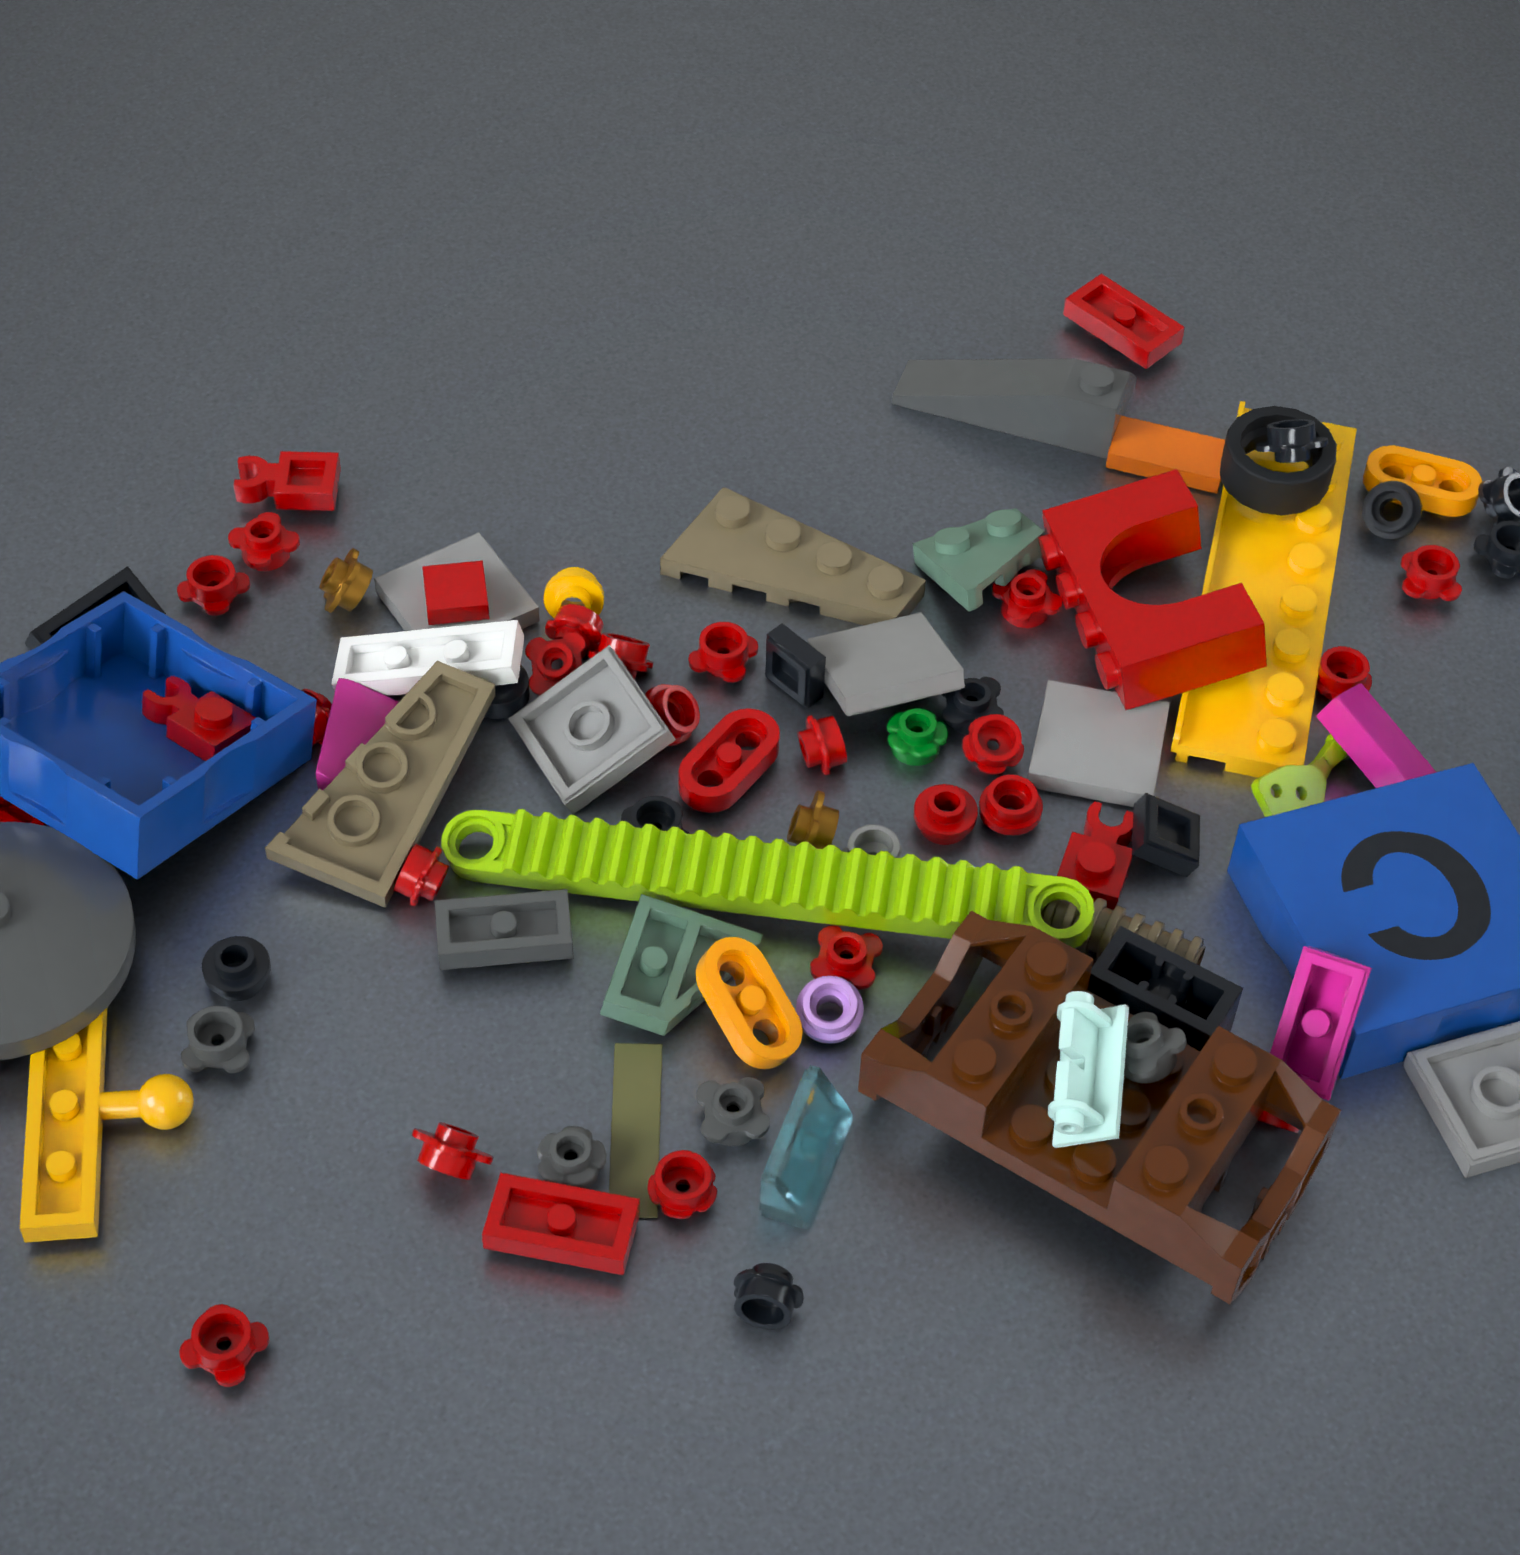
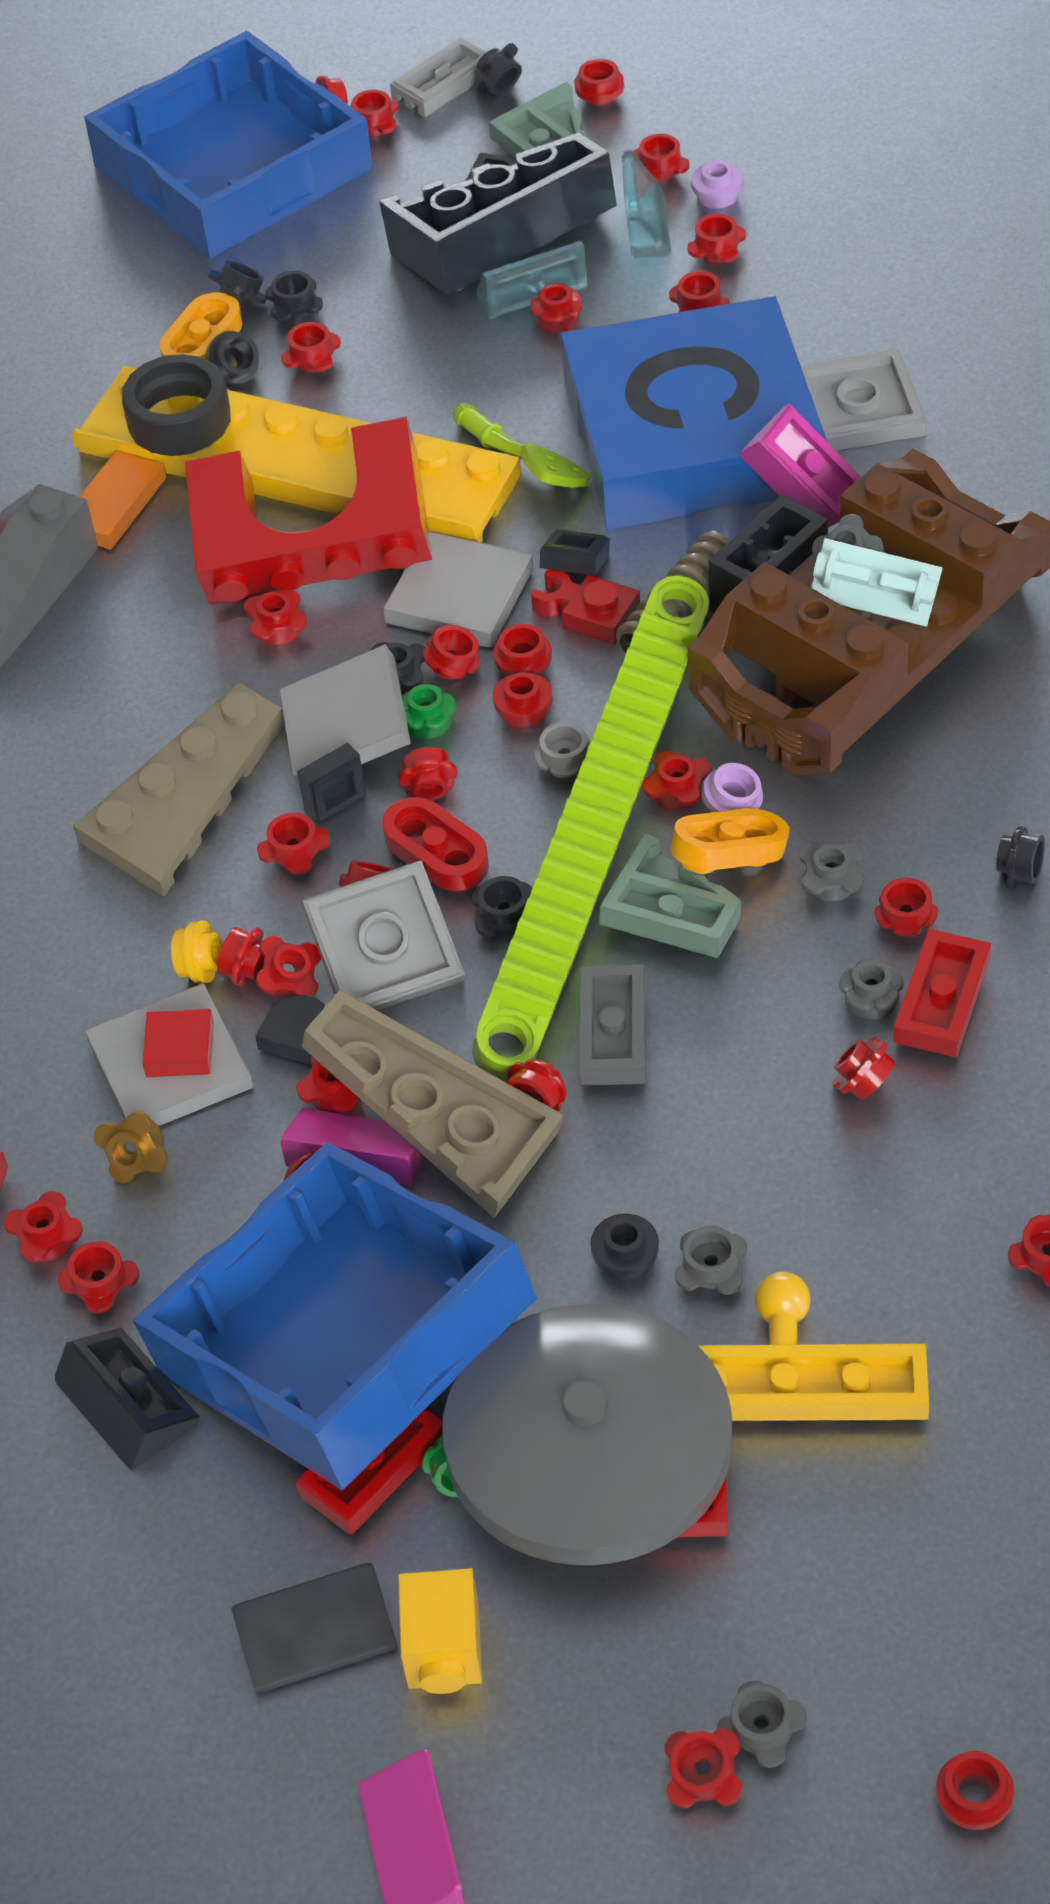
camera: 75 degrees left, 0 degrees up
red plate [142,676,256,761] -> none
white plate [331,620,524,696] -> none
red plate [588,633,654,679] -> none
olive sticker [609,1043,662,1218] -> none
clear light blue slope [759,1065,853,1229] -> none
pearl gold plate [787,790,839,849] -> none
sand green wing [913,508,1045,611] -> none
black plate [1256,419,1328,463] -> none
red plate [1316,646,1372,700] -> none
dark pink slope [1316,683,1436,788] -> none

